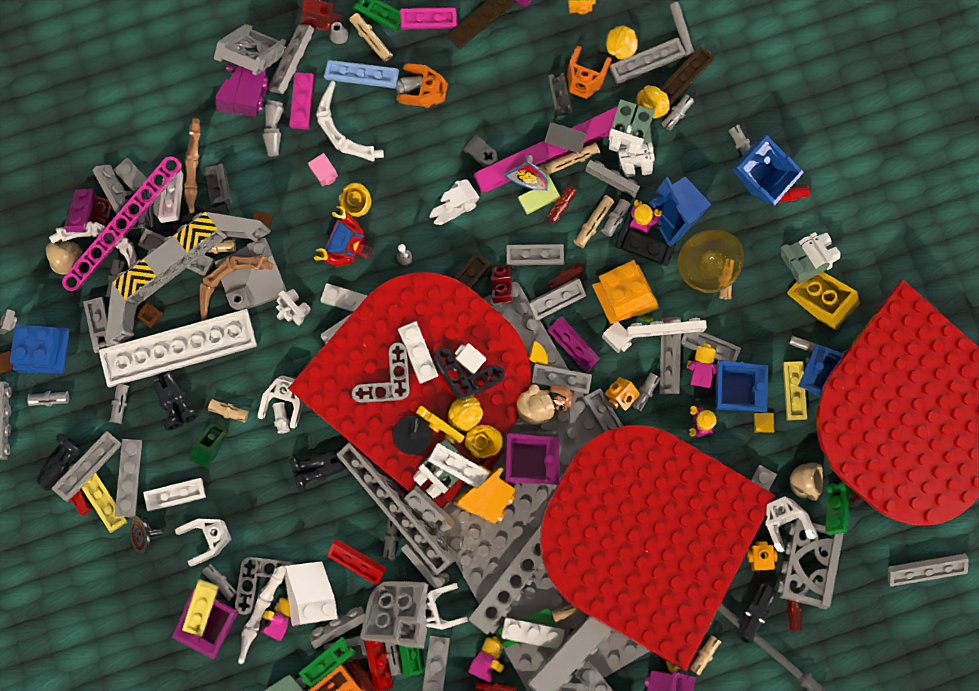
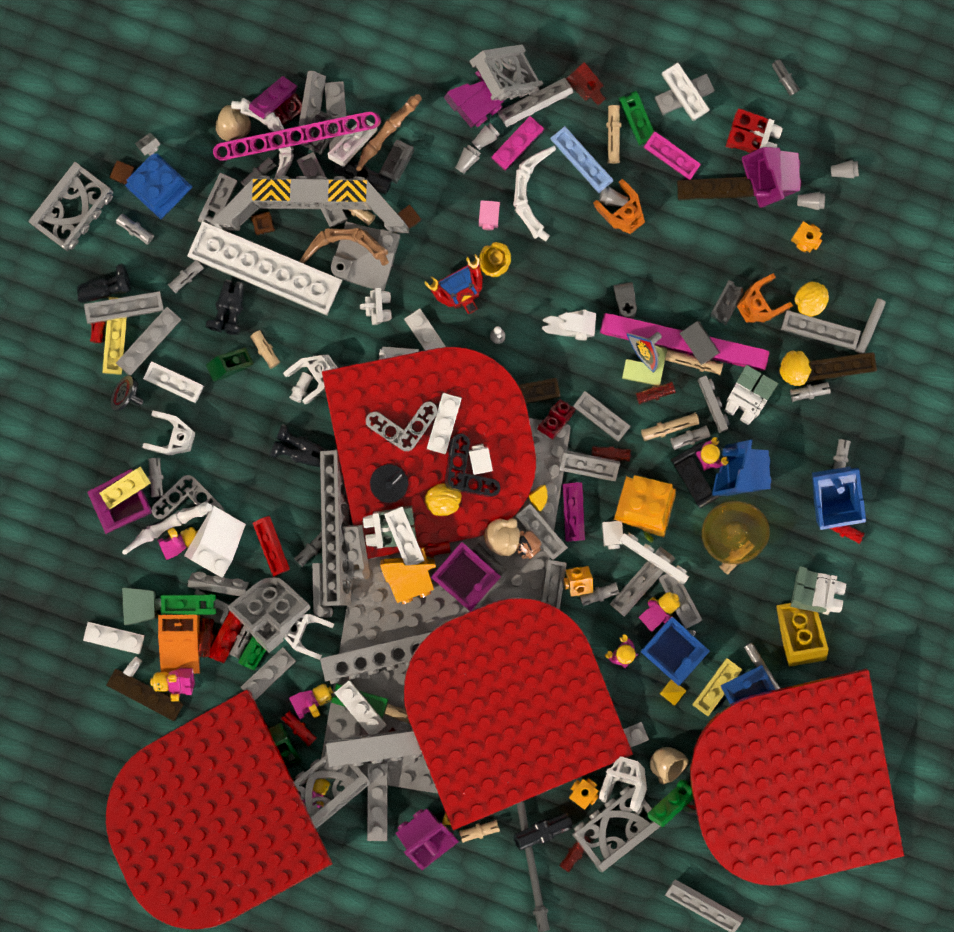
camera: 40 degrees right, 5 degrees up
light grey cone [330,22,348,44] -> none
yellow plate [415,406,464,444] -> none
yellow hair [465,425,503,458] -> none
sand green hips [609,99,655,157] -> none

